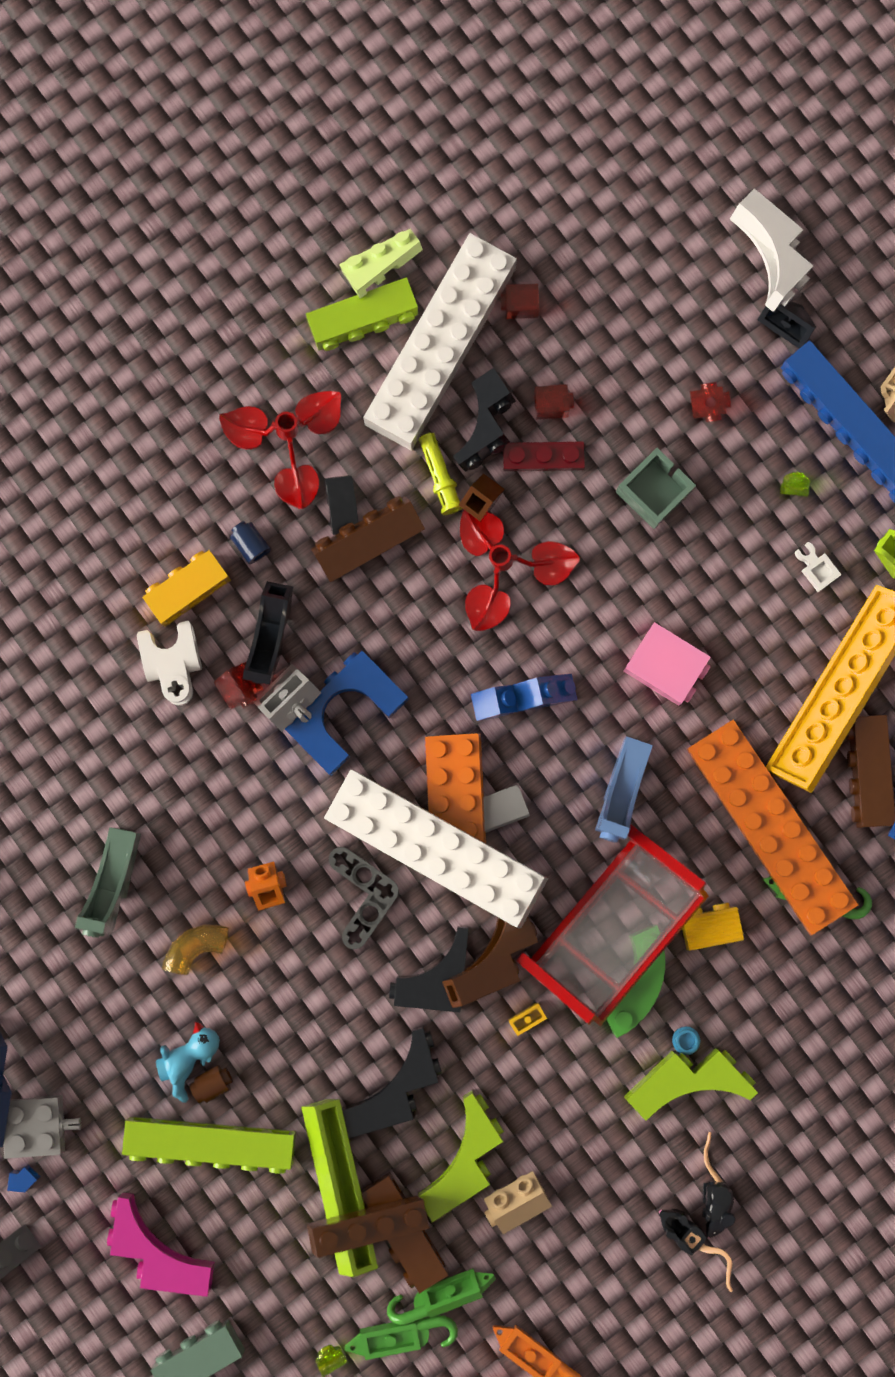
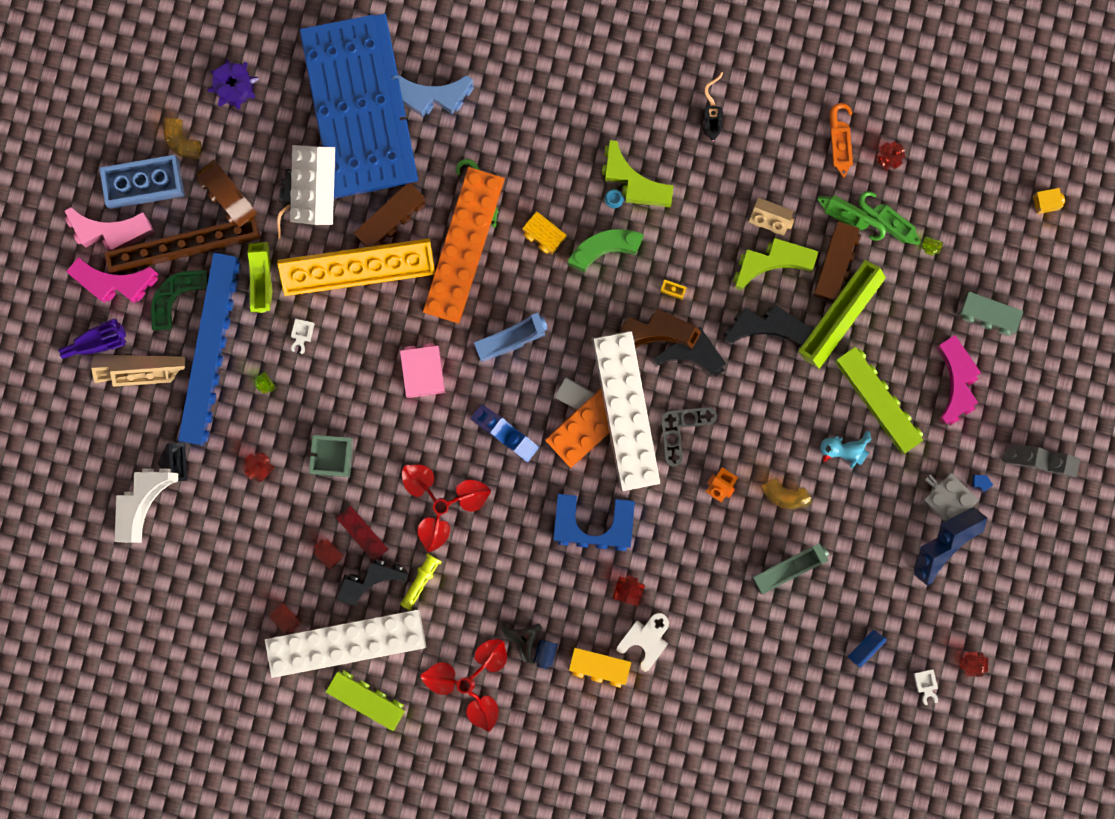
camera: 130 degrees left, 0 degrees up
reddish brown brick [189,1065,233,1104] -> none
black arch [243,581,294,685] -> none
light grey plate [253,664,321,732] -> none
reddish brown brick [307,1195,430,1258] -> none
reddish brown brick [311,496,425,582] -> none
black slope [325,475,359,535] -> none
yellowish green wing [339,229,423,299] -> none
reddish brown brick [459,473,505,521] -> none
clear piece [516,824,709,1026] -> none
black animal [702,1132,735,1238] -> none
none -> pearl dark grey piece [501,622,542,664]

